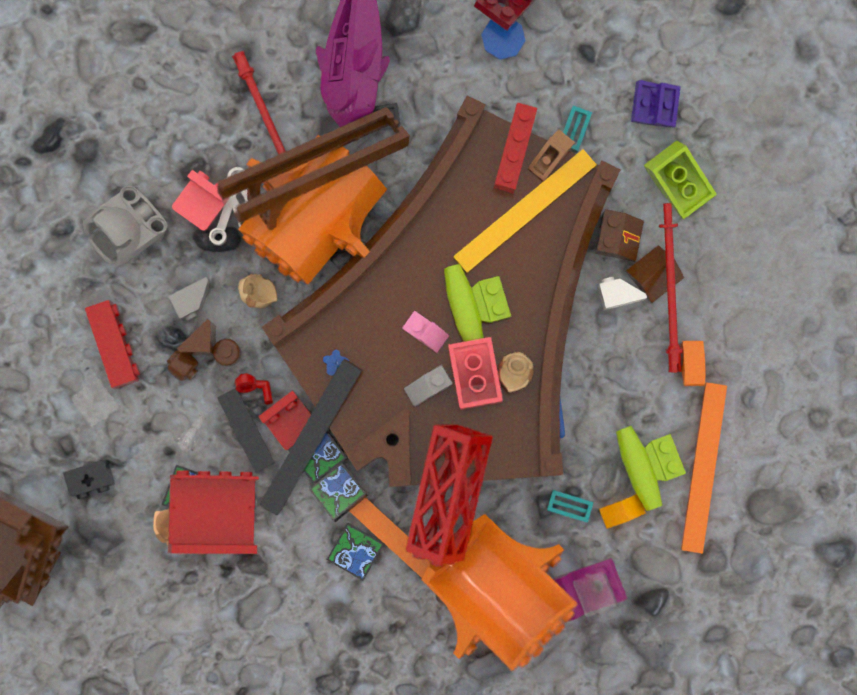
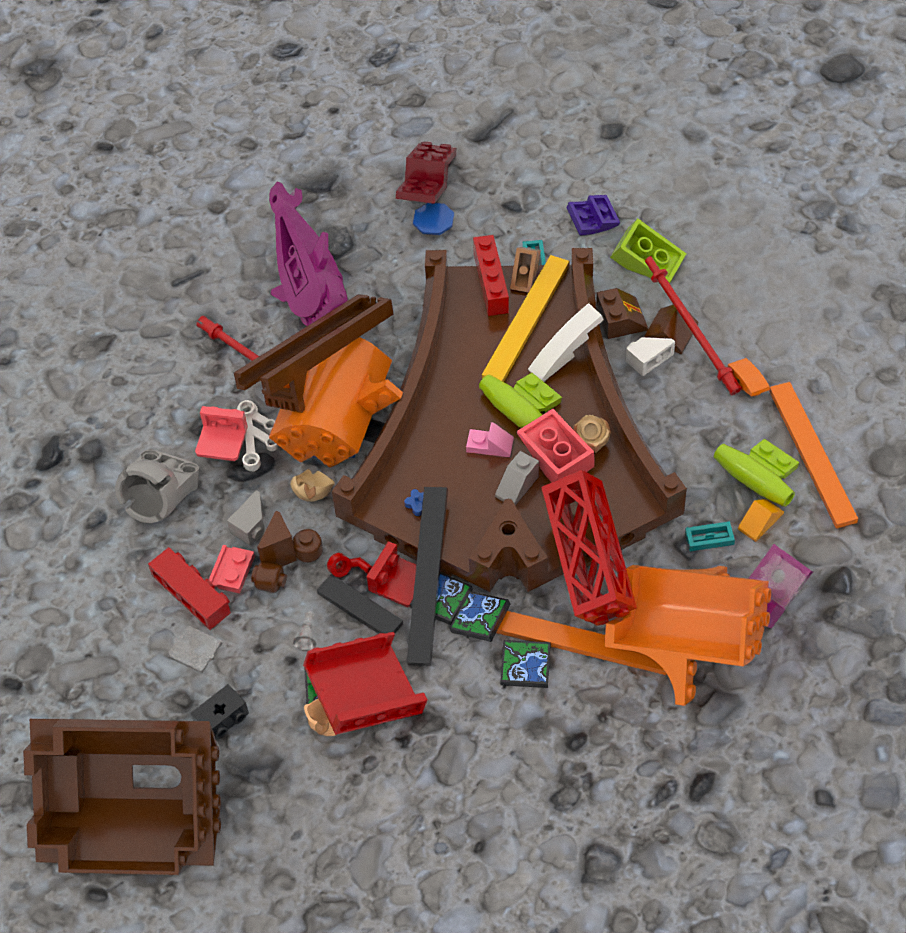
camera: 20 degrees left, 30 degrees down
none -> coral plate [209,545,255,594]
none -> white slope [528,303,604,382]

